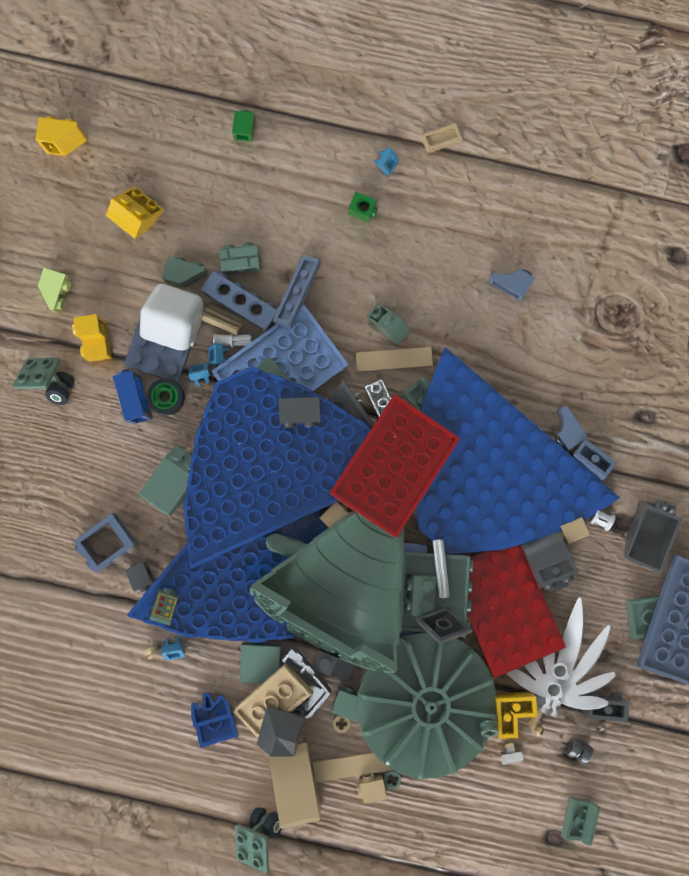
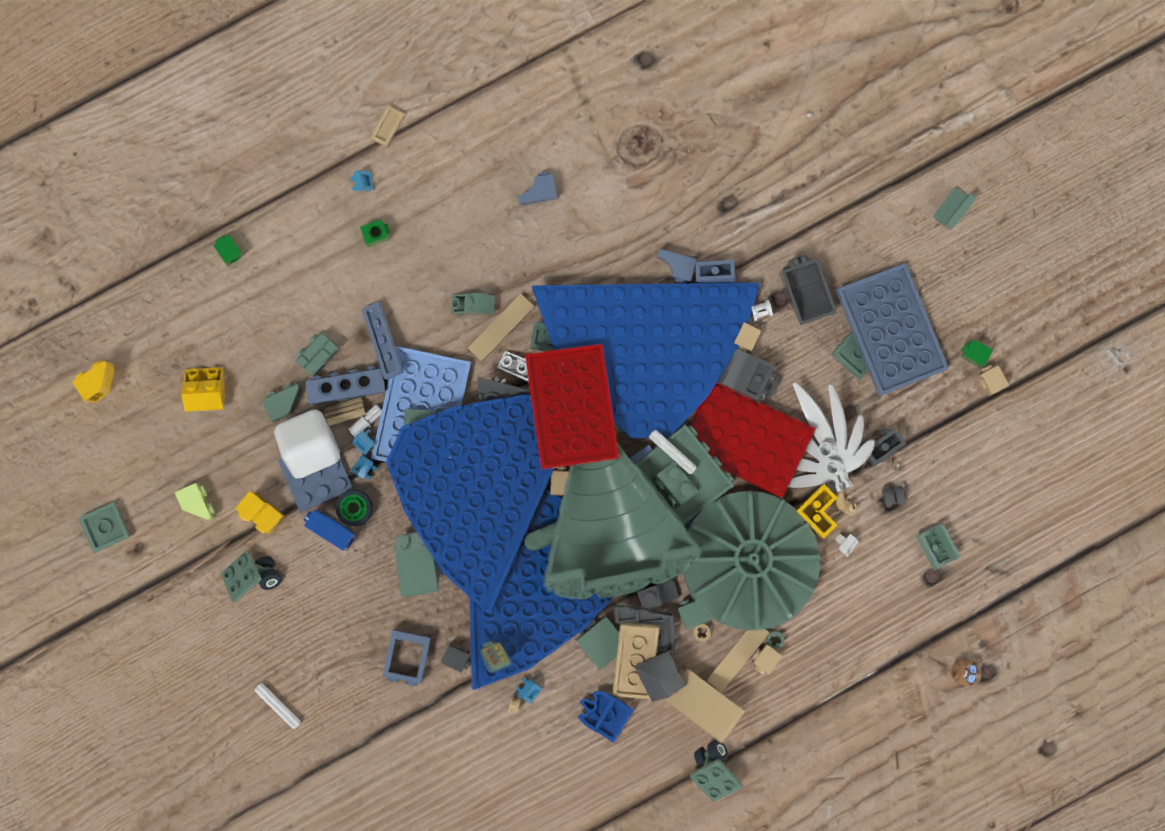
camera: 45 degrees left, 0 degrees up
dark grey brick [279,397,320,428] -> none
dark grey slope [415,607,472,644] -> none
sand green bush [480,720,499,737] -> none

